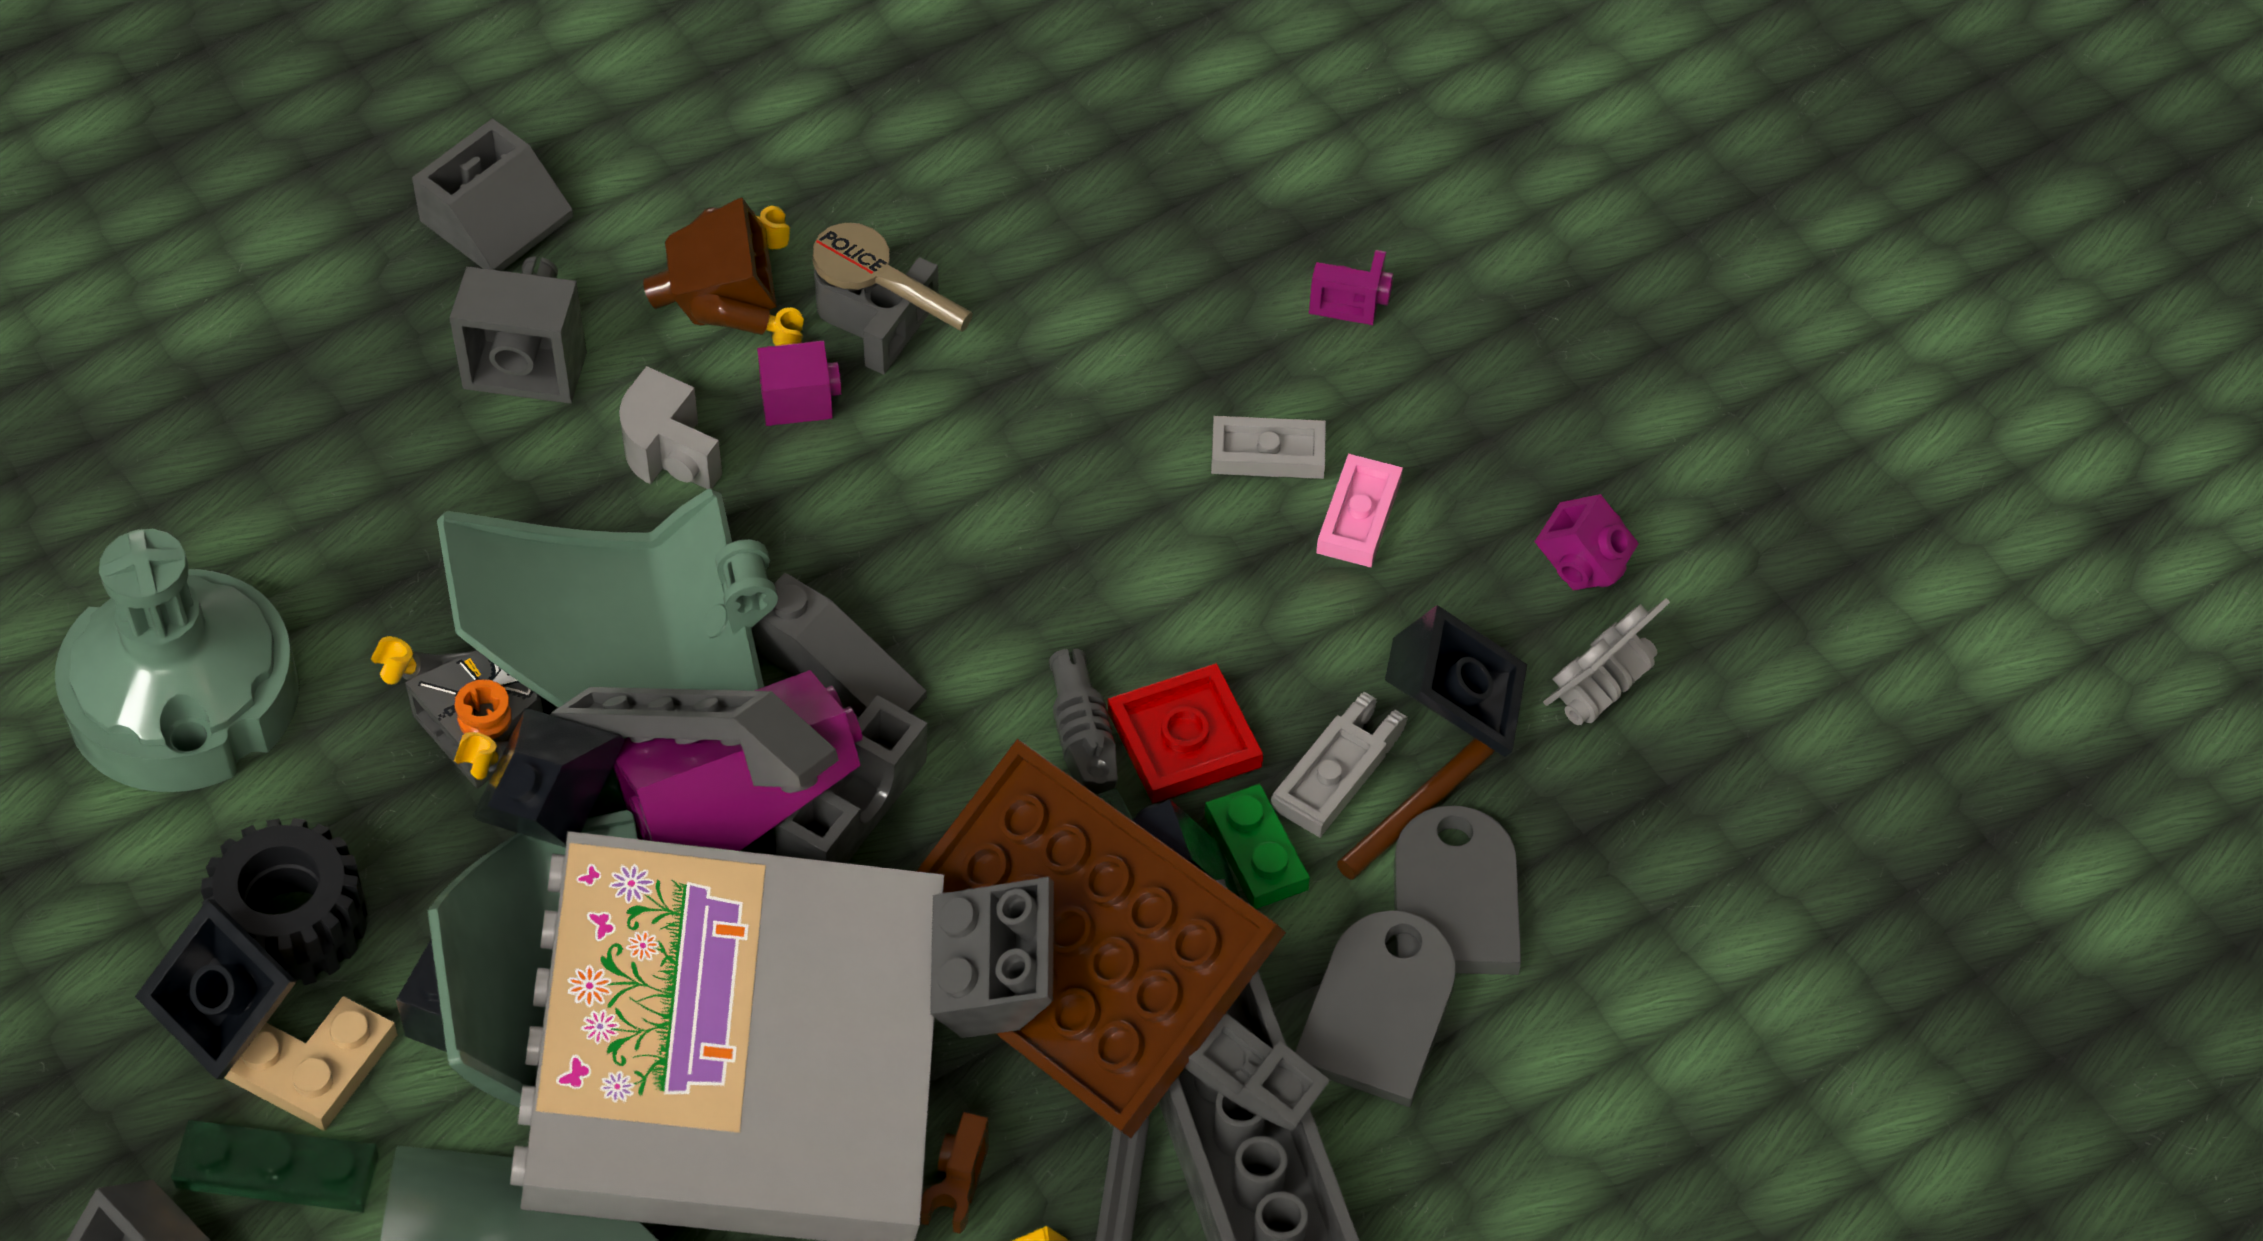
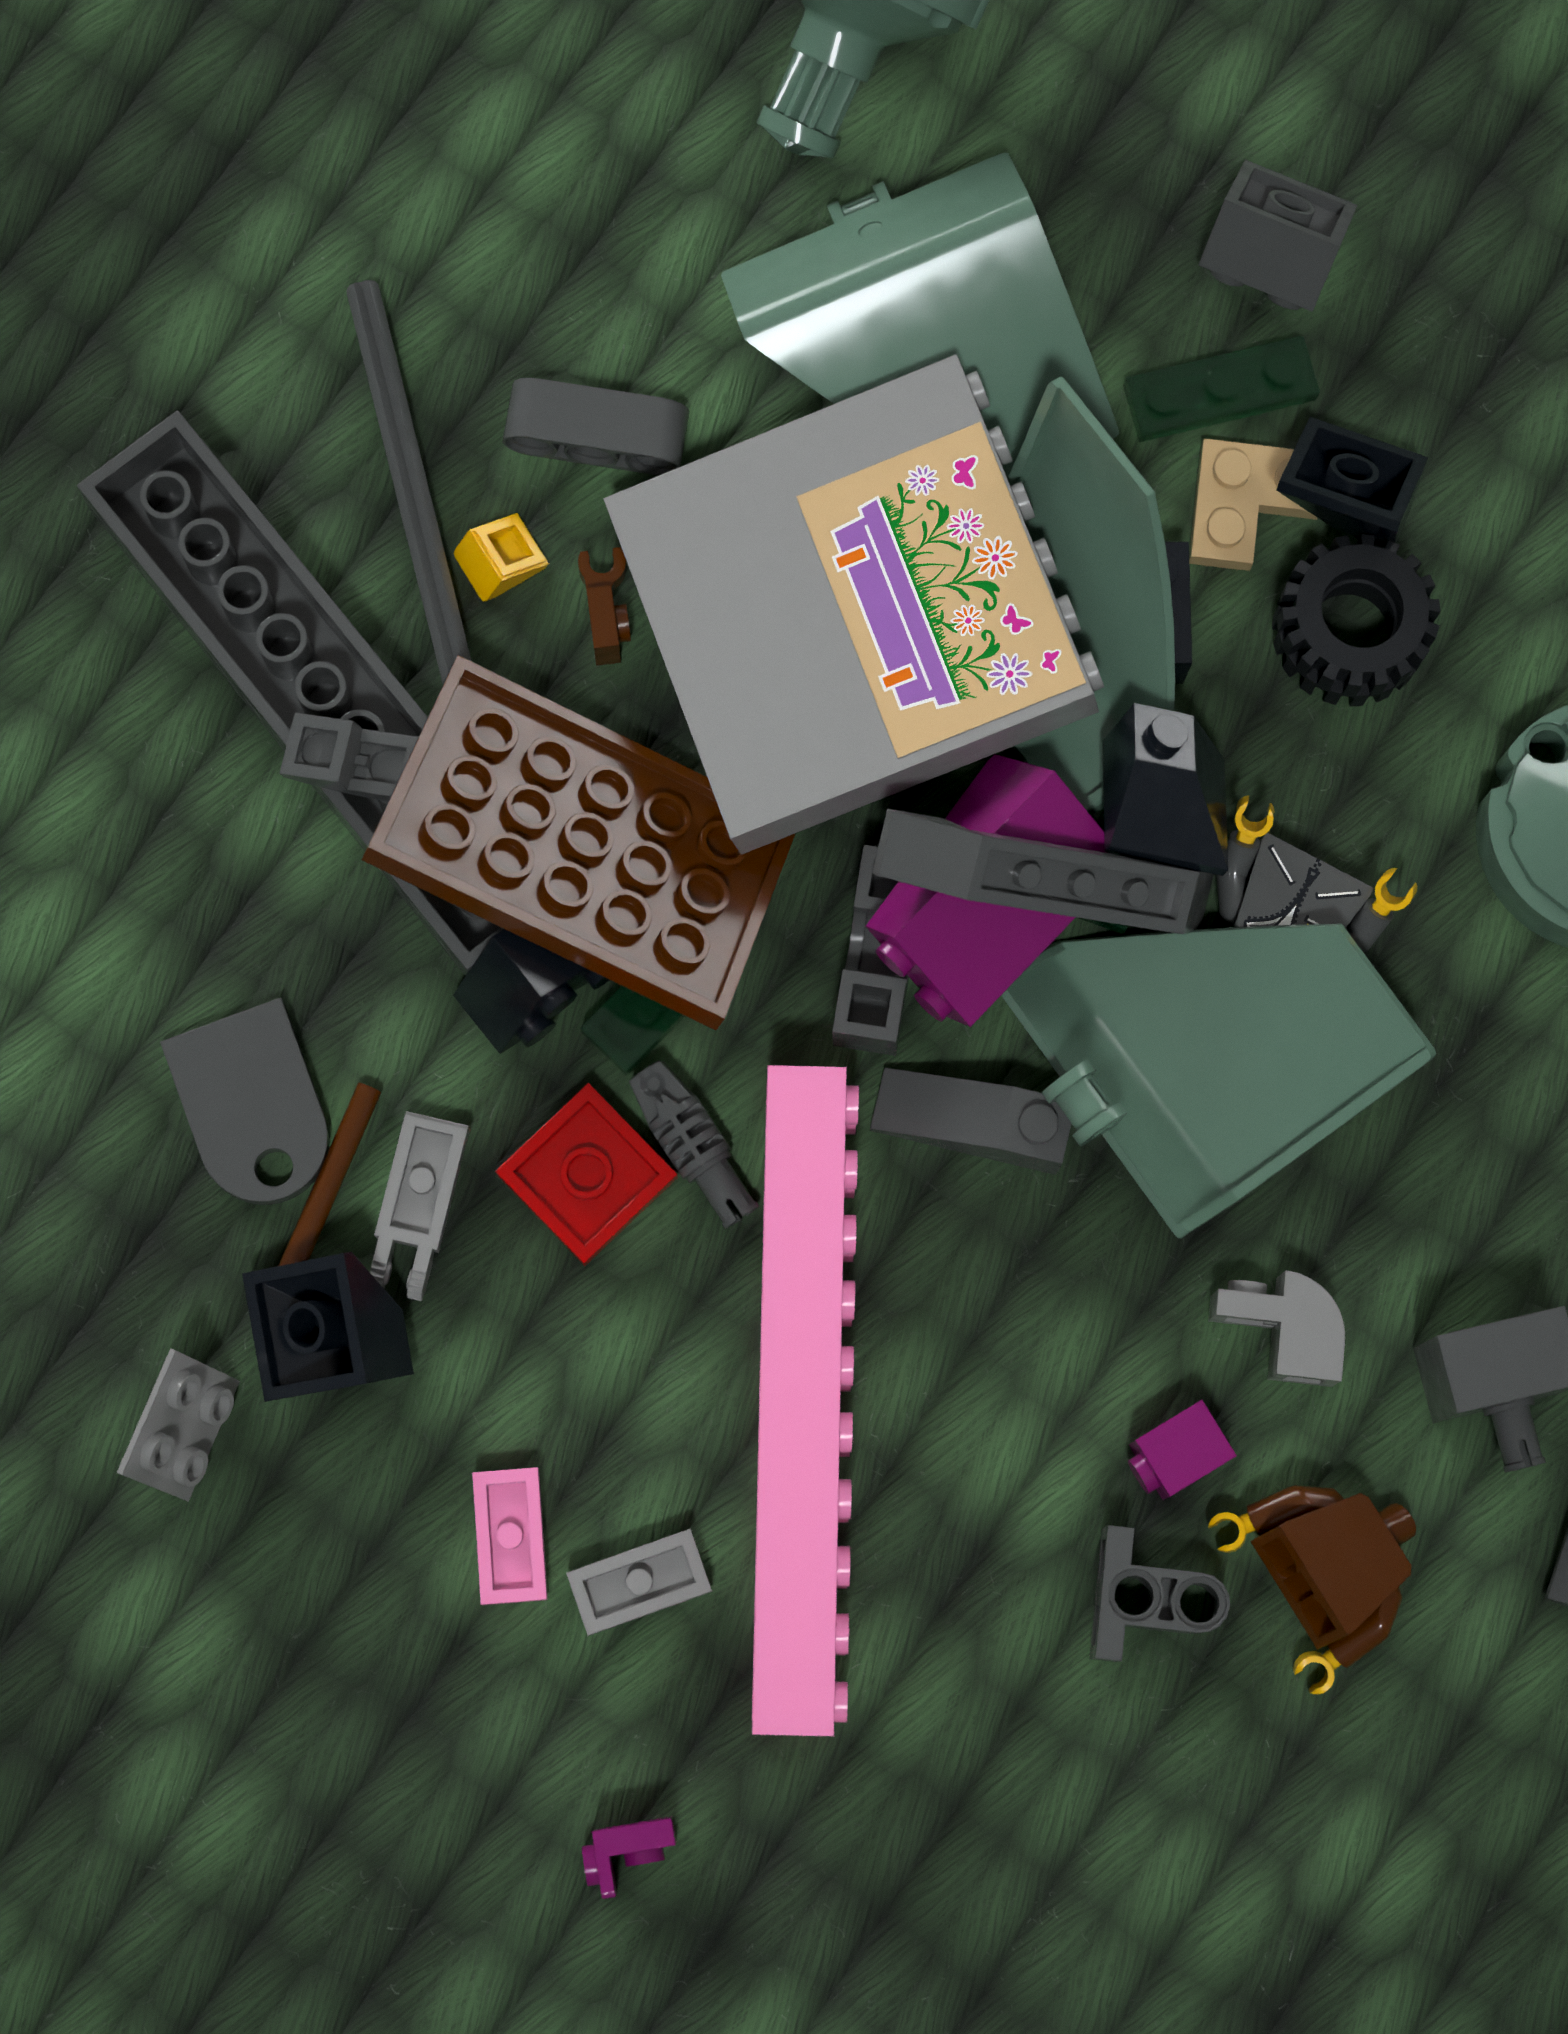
camera: 155 degrees right, 25 degrees up
orange bush [455,679,512,739] -> none
dark tan piece [813,223,973,332] -> none
dark grey slope [930,877,1054,1038] -> none
green plate [1205,784,1310,909] -> none
dark grey tile [1295,911,1455,1108] -> none
magenta brick [1534,494,1639,590] -> none
none -> bright pink brick [751,1065,859,1736]

